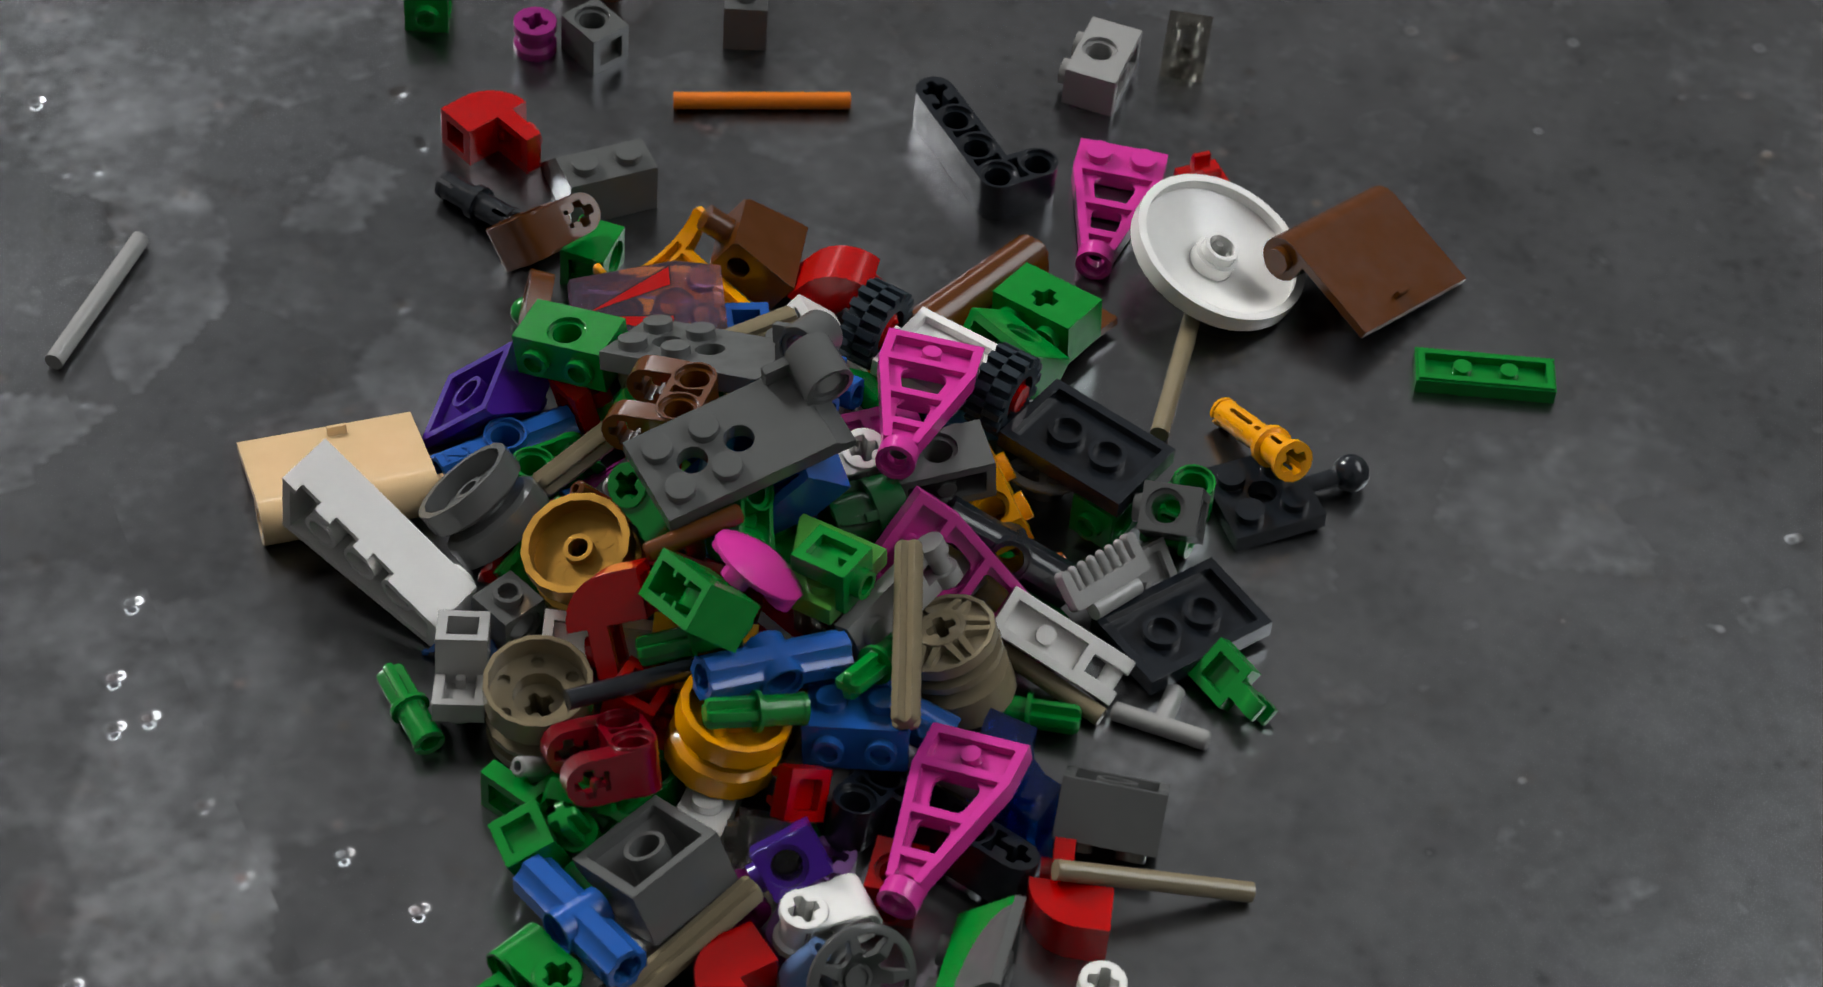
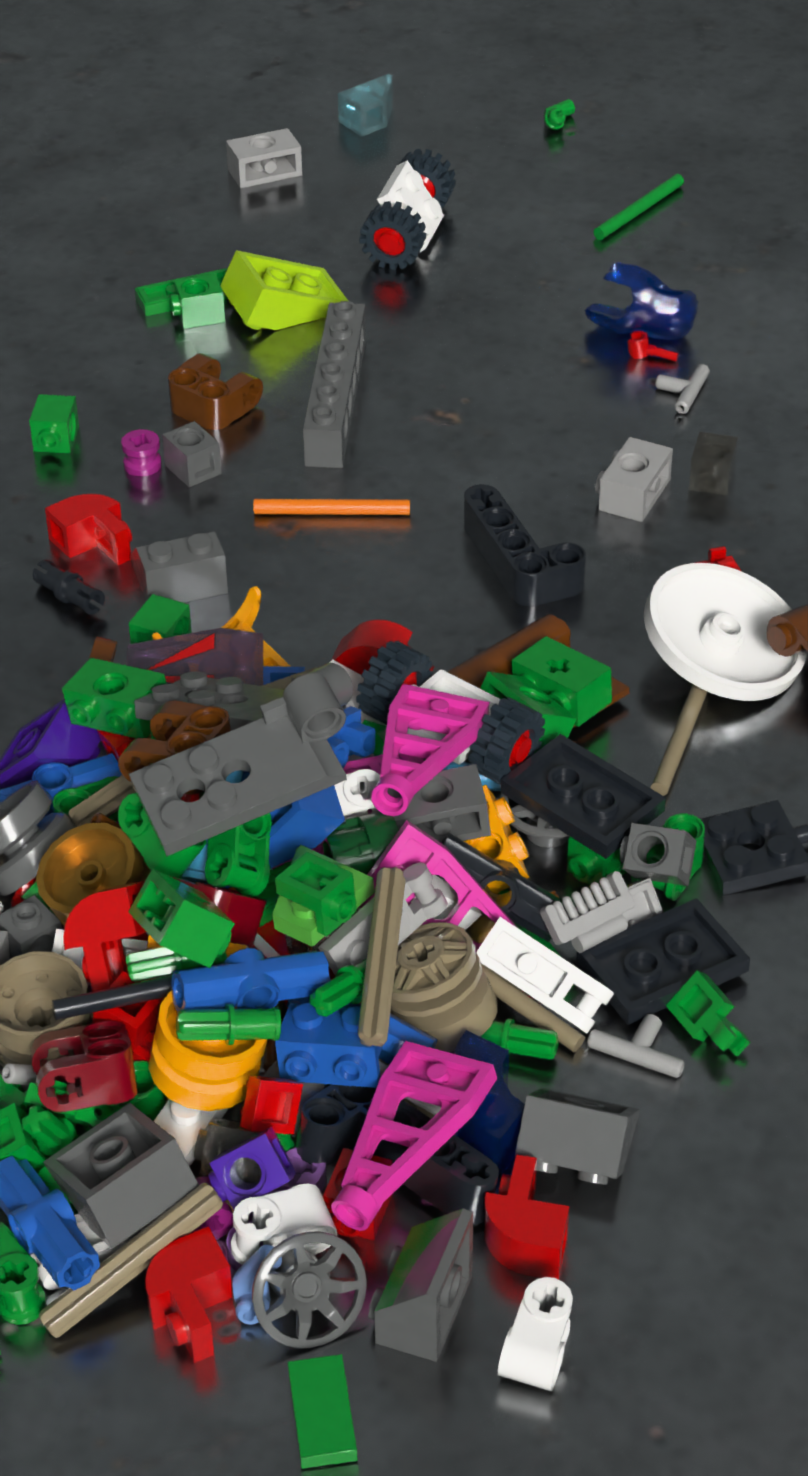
camera: 10 degrees right, 5 degrees down
reddish brown piece [486,192,601,272] -> none
reddish brown piece [642,504,745,562] -> none
reddish brown torso [697,199,808,311] -> none
dark pink dish [712,529,802,612] -> none
dark tan bar [1051,859,1256,903] -> none
dark pink plate [1071,138,1169,280] -> none
light orange pin [1210,397,1313,482] -> none

